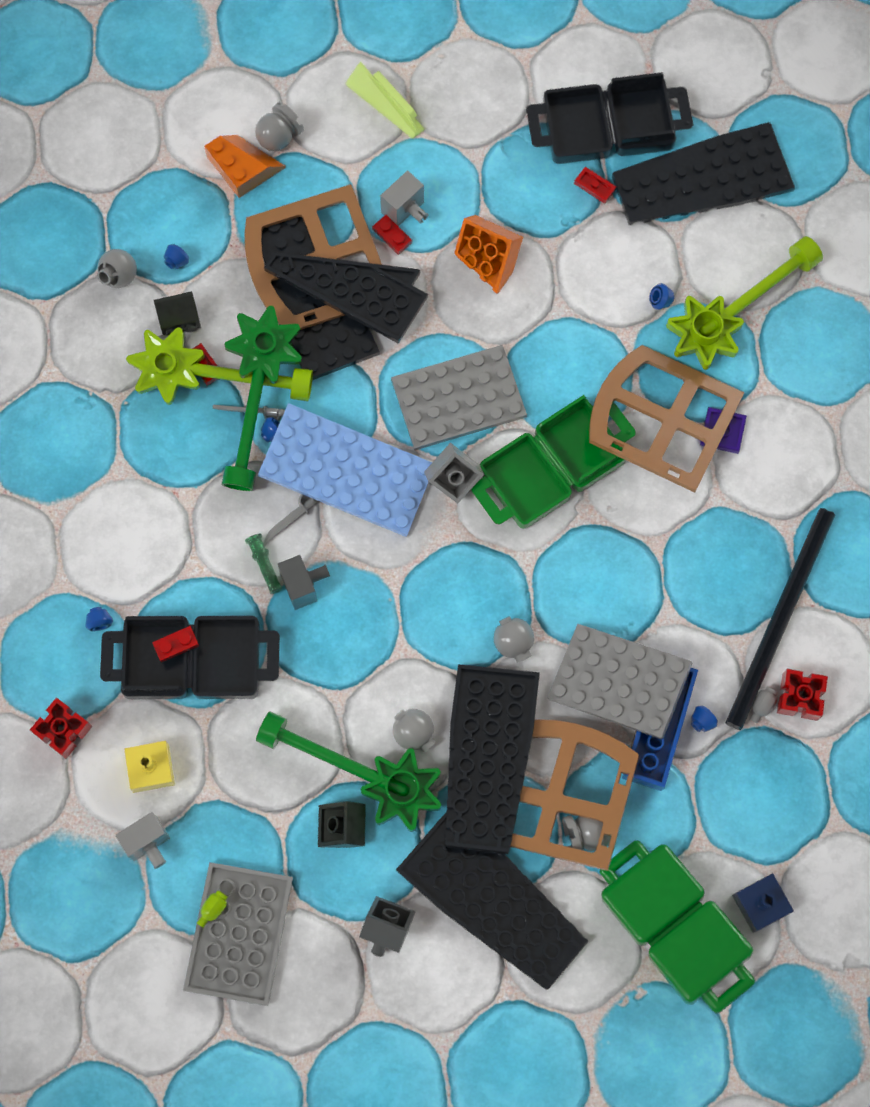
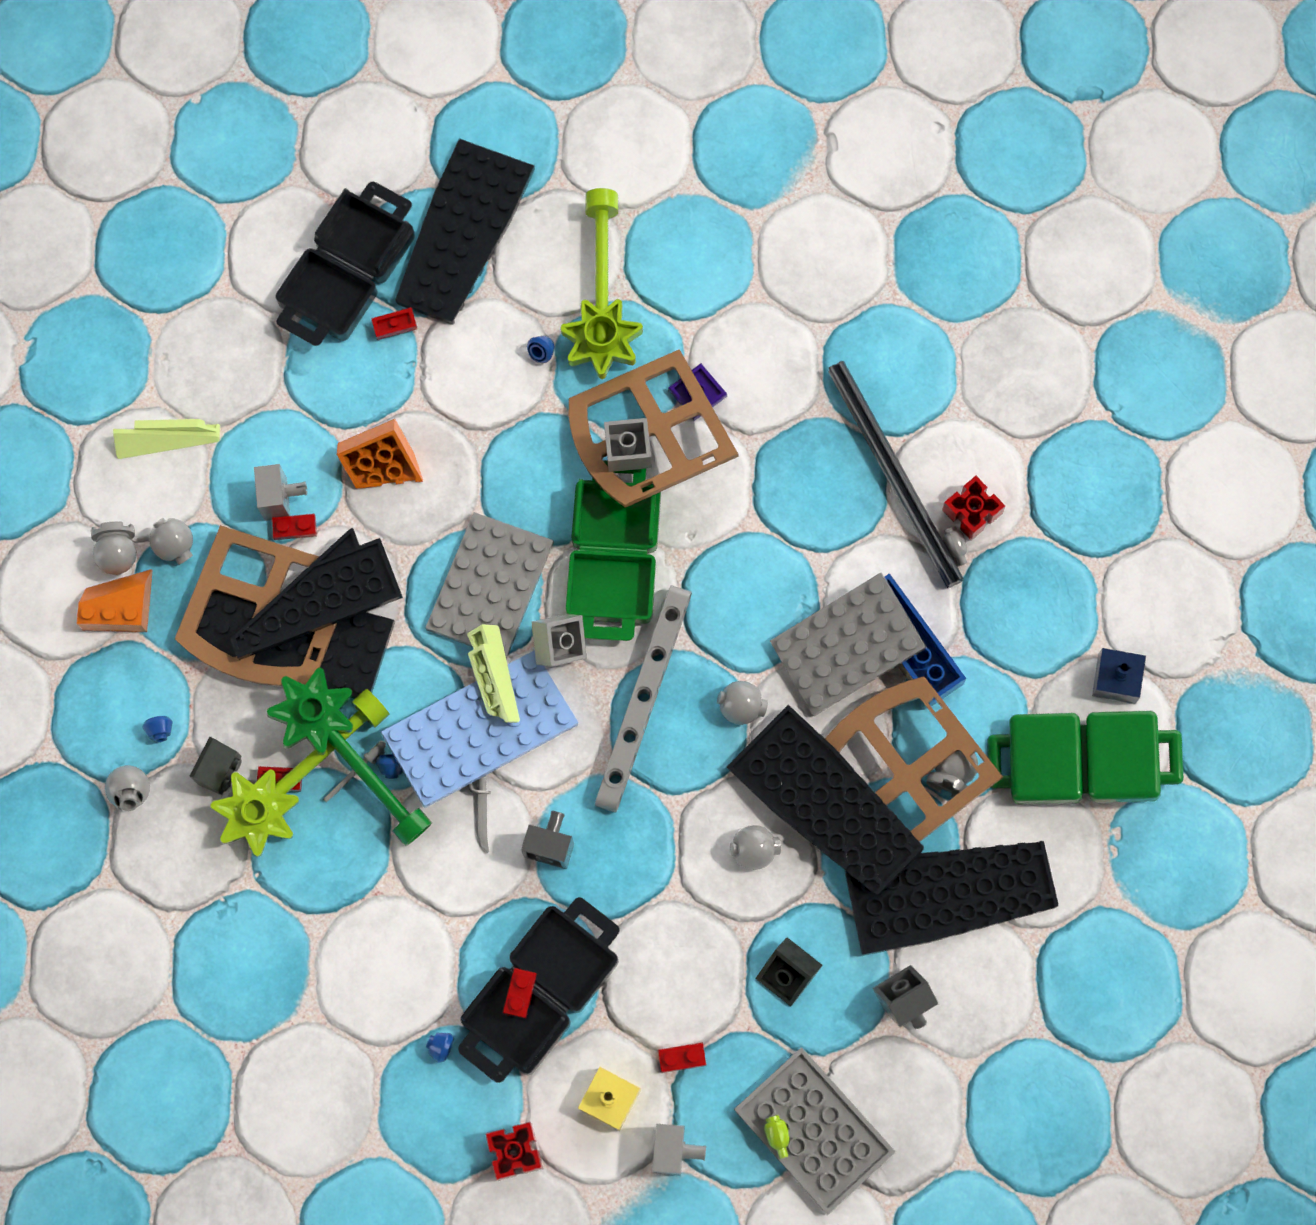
camera: 45 degrees left, 0 degrees up
clear green pin [245,533,282,594] -> none
green piece [256,711,441,832] -> none
blue cone [691,706,718,732] -> none
none -> light grey brick [149,518,193,565]
none -> yellowish green wedge [467,624,520,723]
none -> light grey beam [595,585,692,813]
none -> light grey brick [604,418,652,472]
none -> red plate [658,1042,707,1073]

